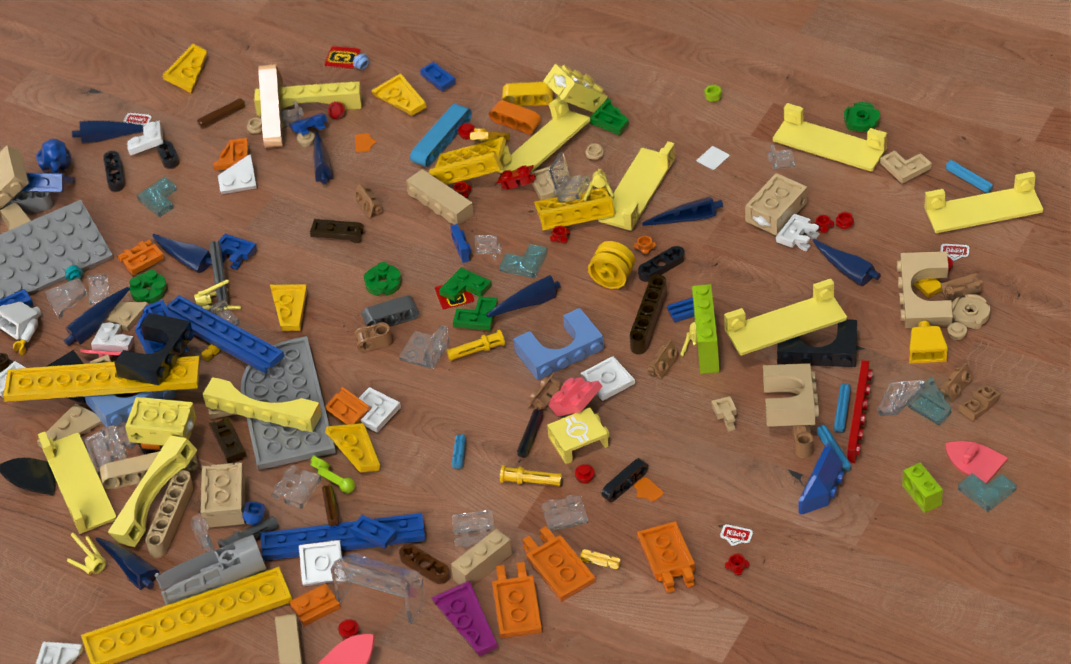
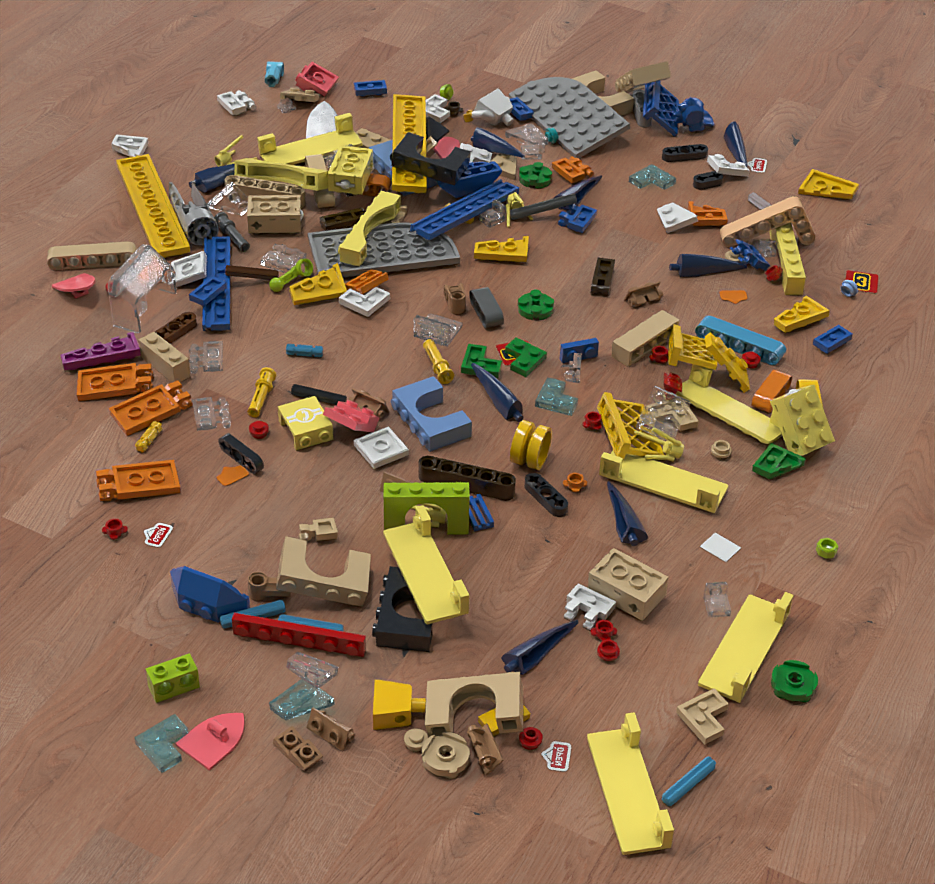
camera: 85 degrees right, 5 degrees down
blue plate [242,501,266,525] -> none

